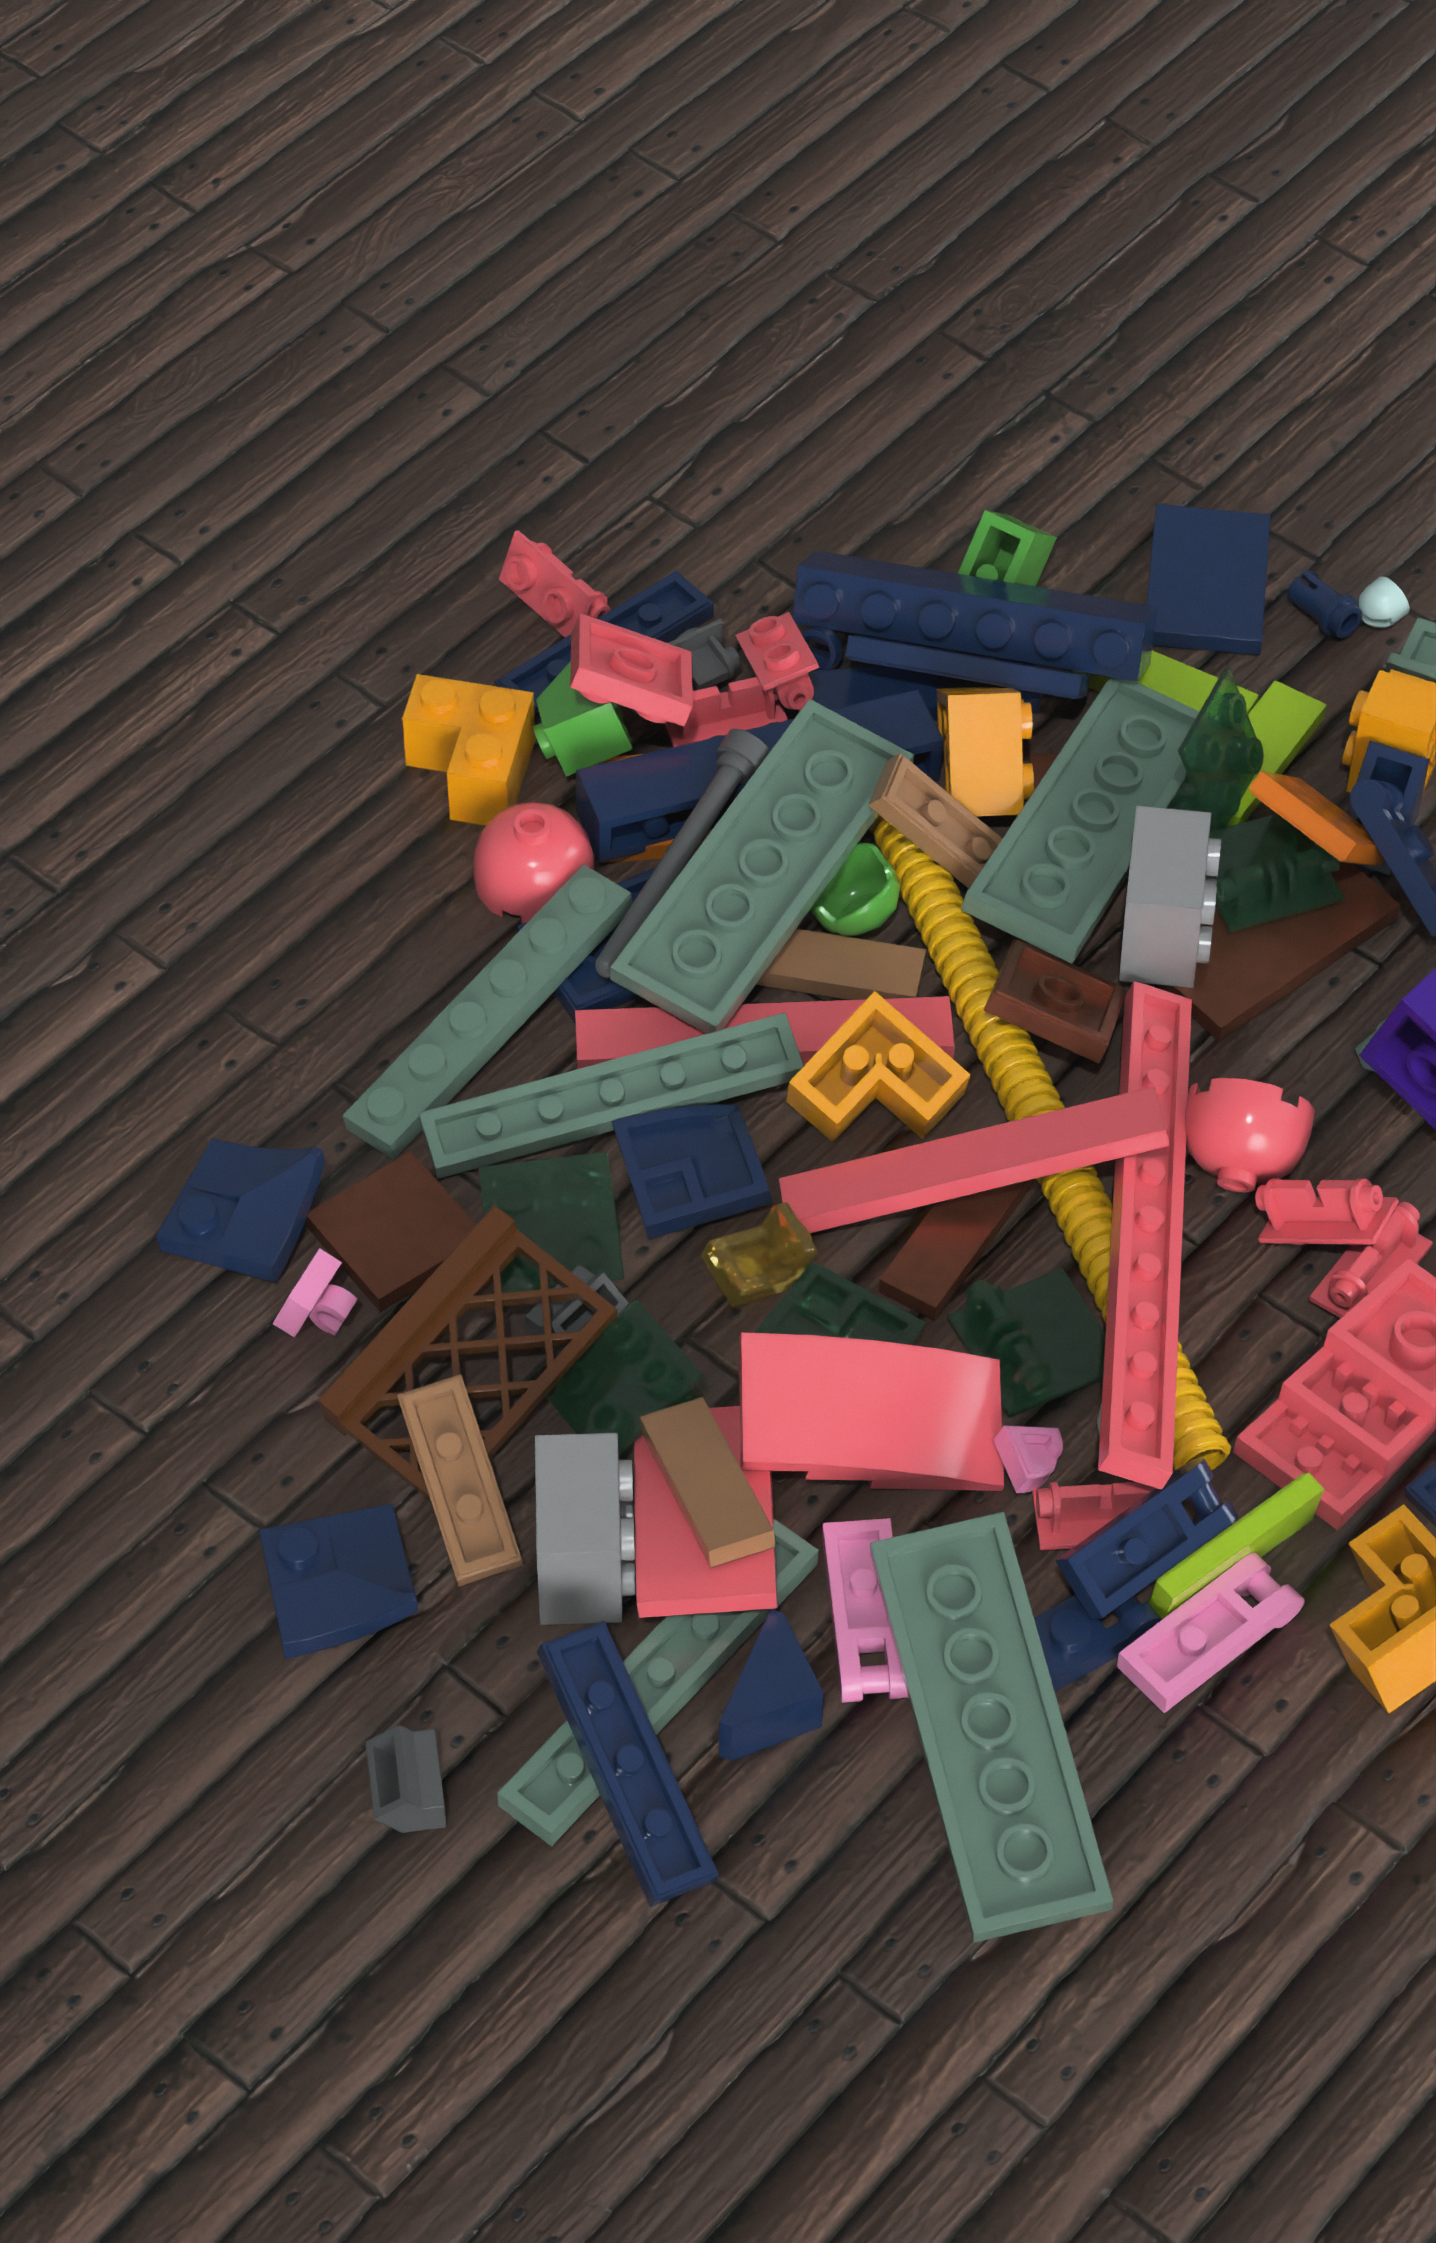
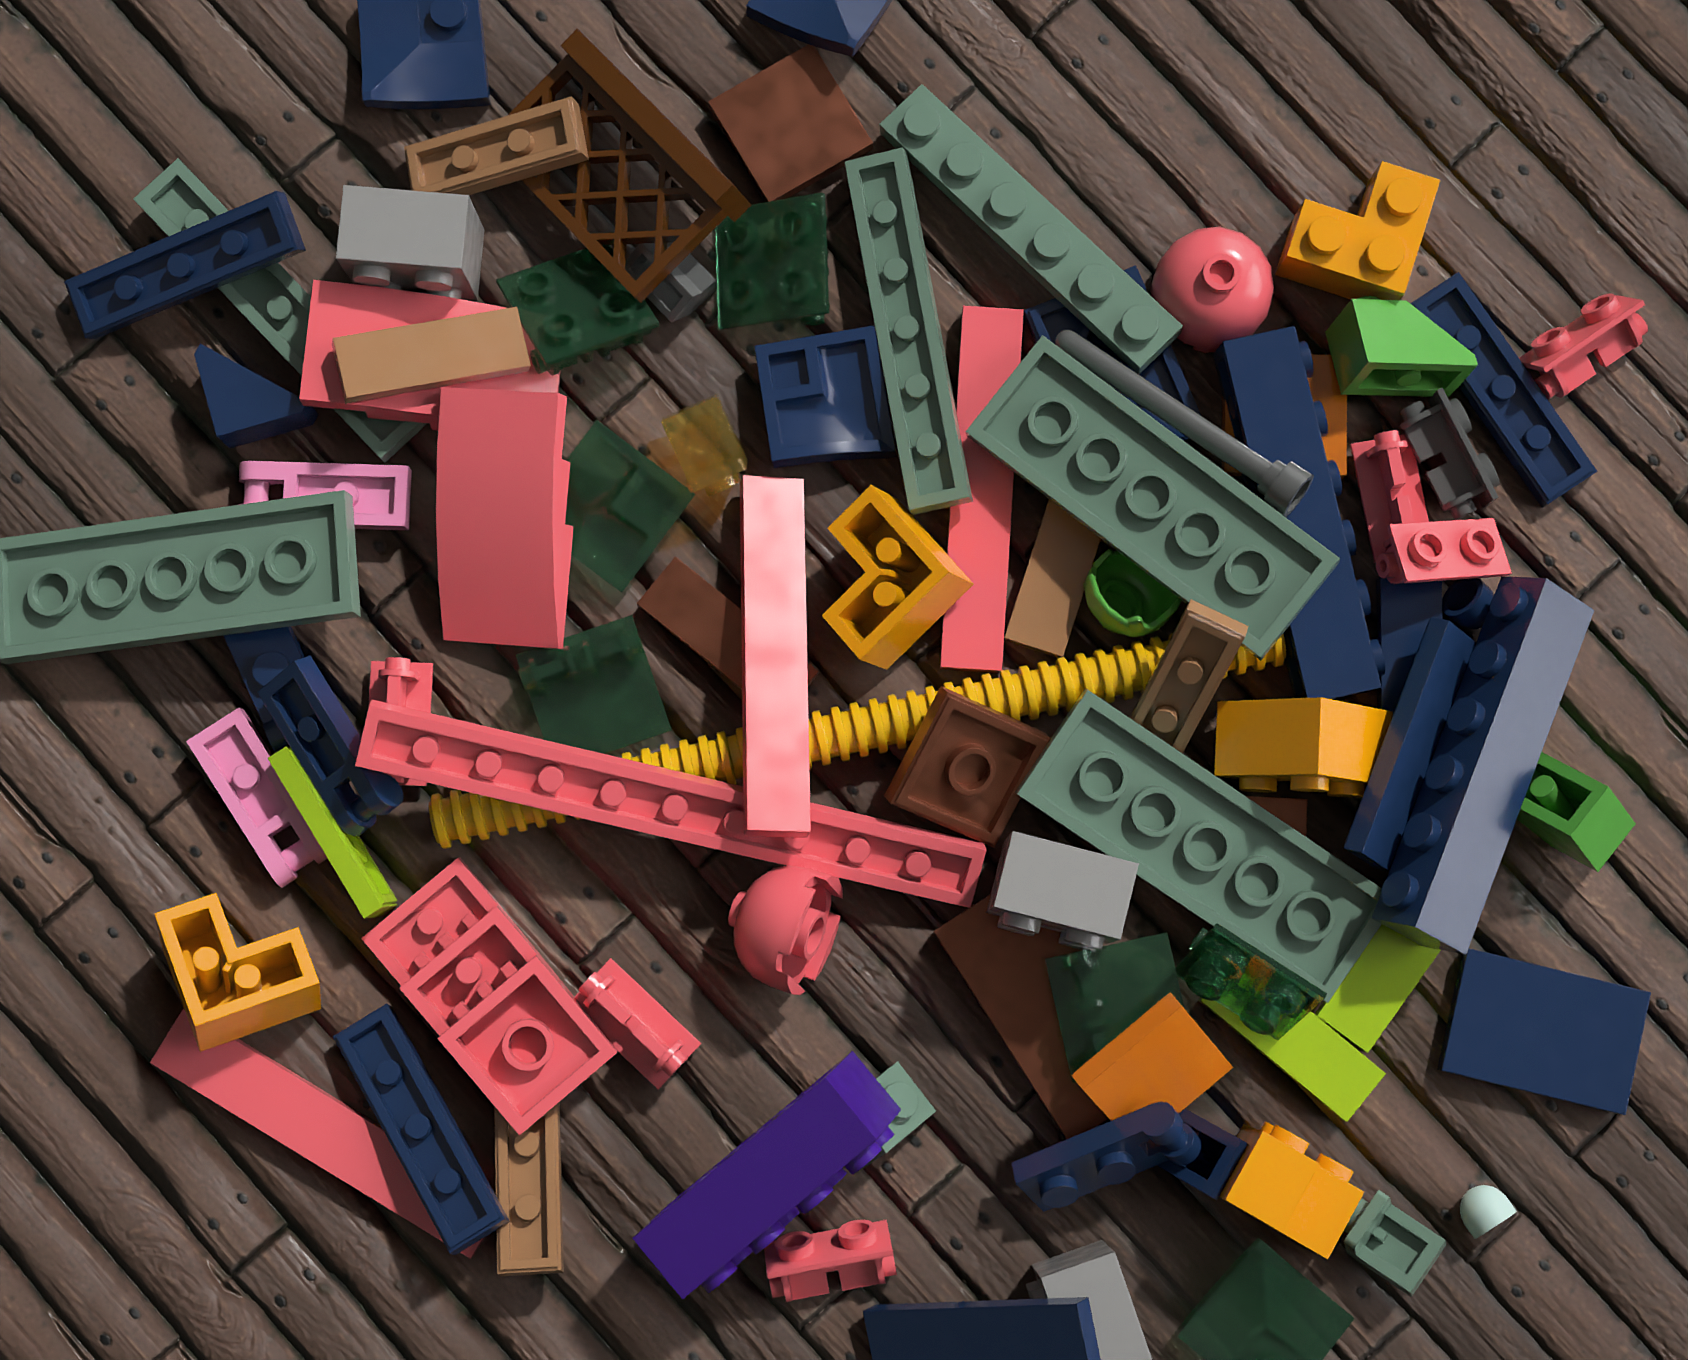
camera: 95 degrees right, 30 degrees up
bright pink tile [273,1248,357,1338] -> none
dark grey piece [366,1725,446,1833] -> none
coral plate [570,613,693,727] -> none
bright pink tile [993,1426,1063,1493] -> none
coral hinge [1255,1178,1398,1246] -> none
dark blue pin [1287,570,1362,638] -> none

